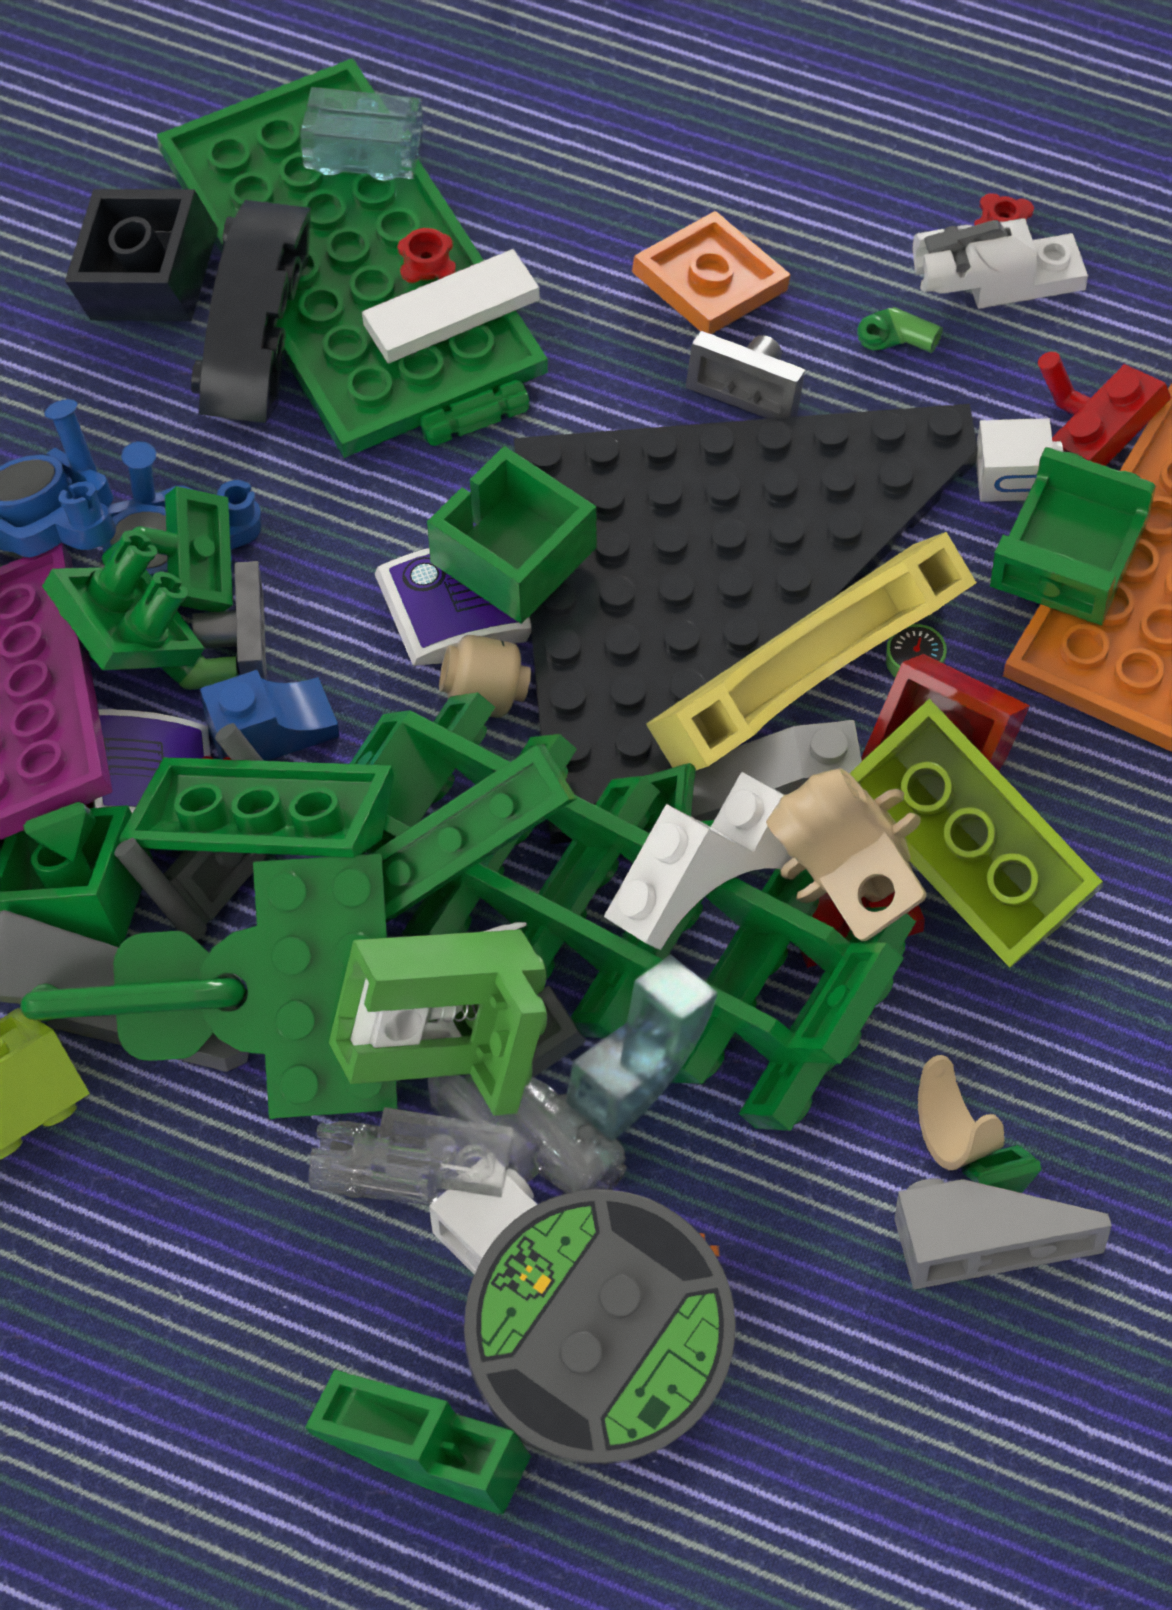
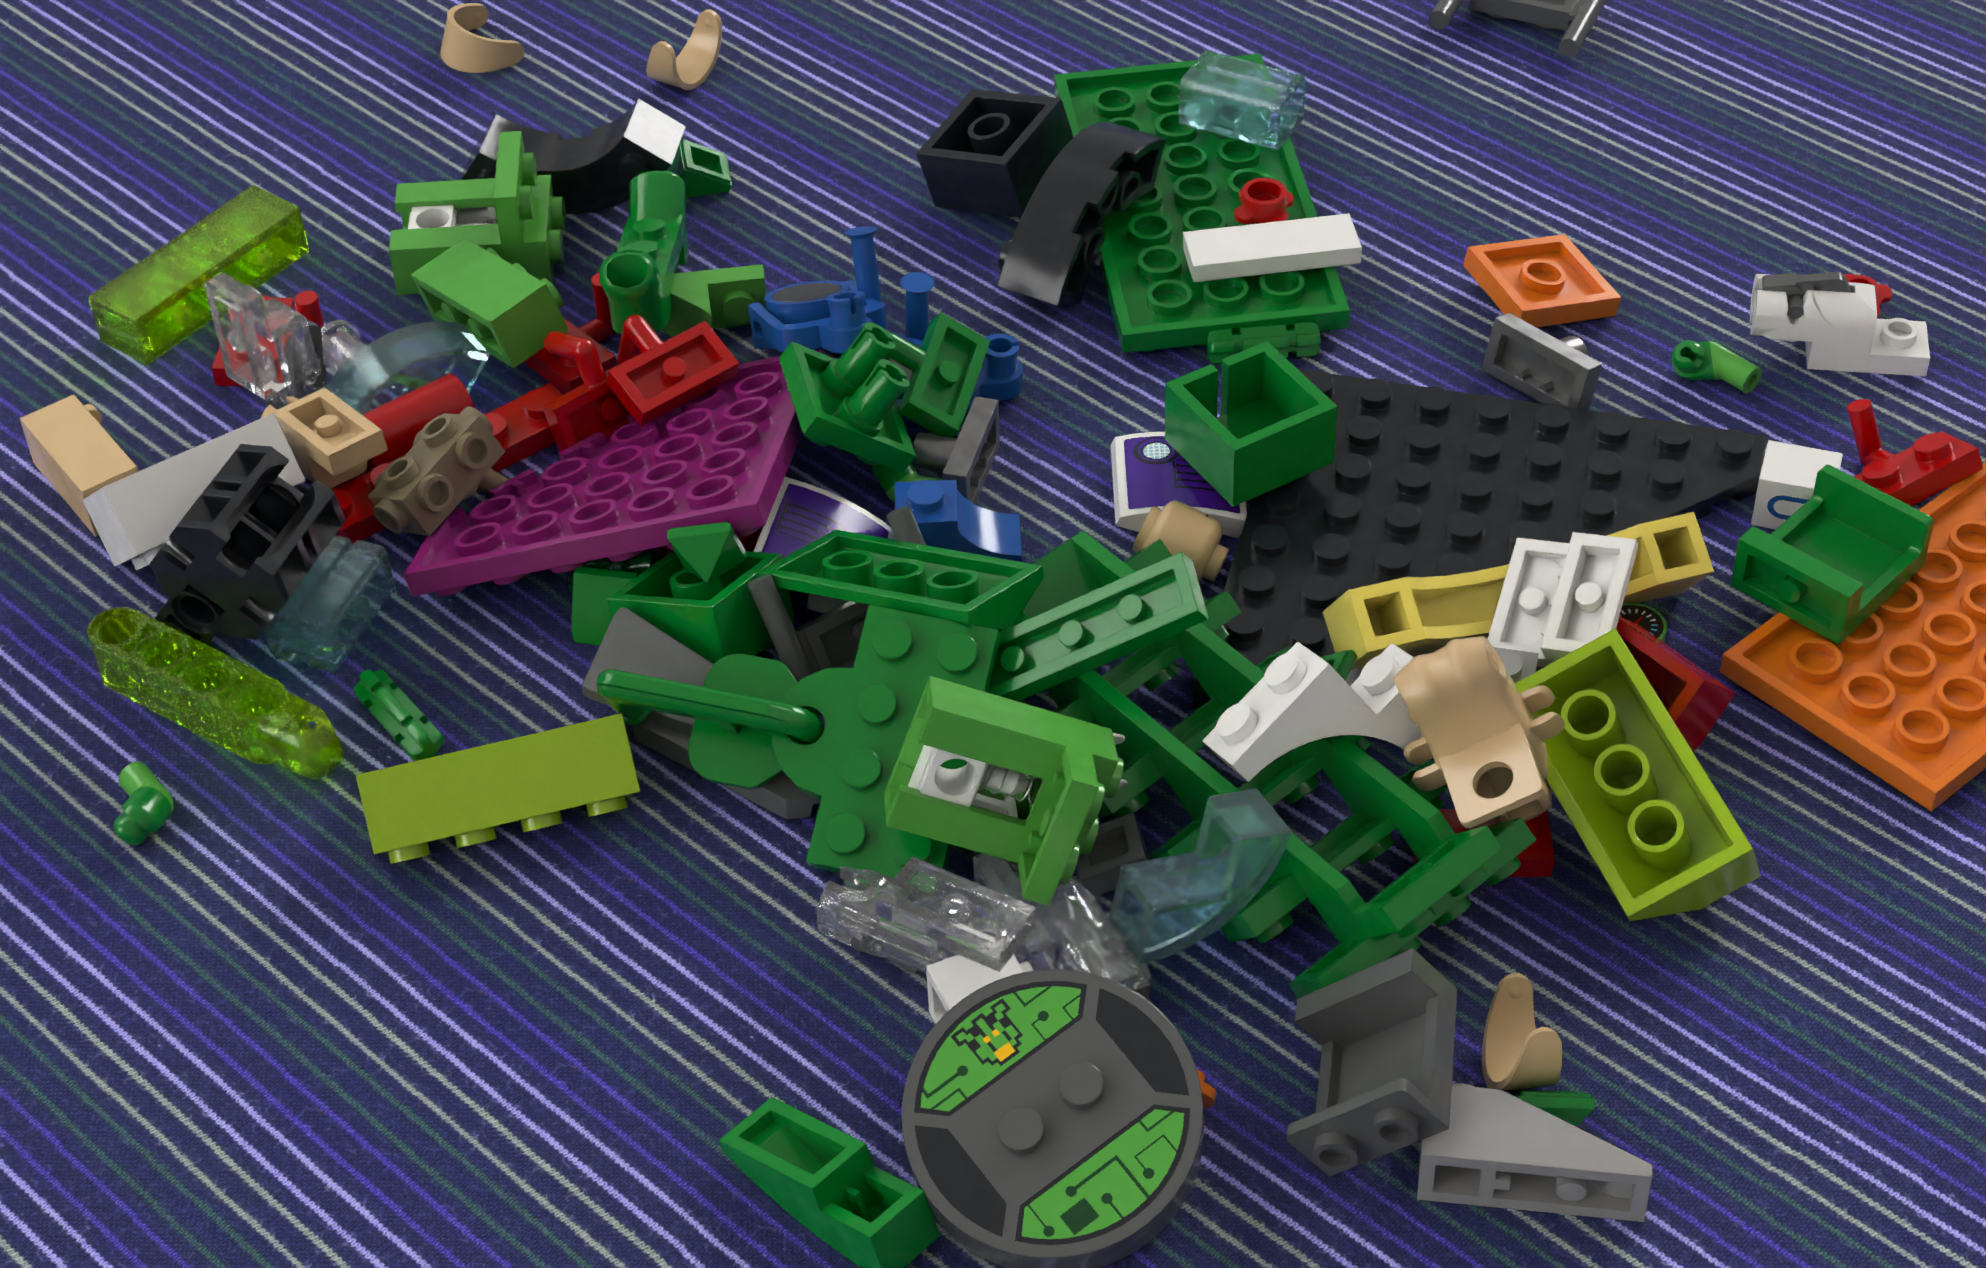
camera: 20 degrees right, 15 degrees down
none -> dark grey panel [1286,948,1457,1177]
none -> white slope [1487,532,1639,667]

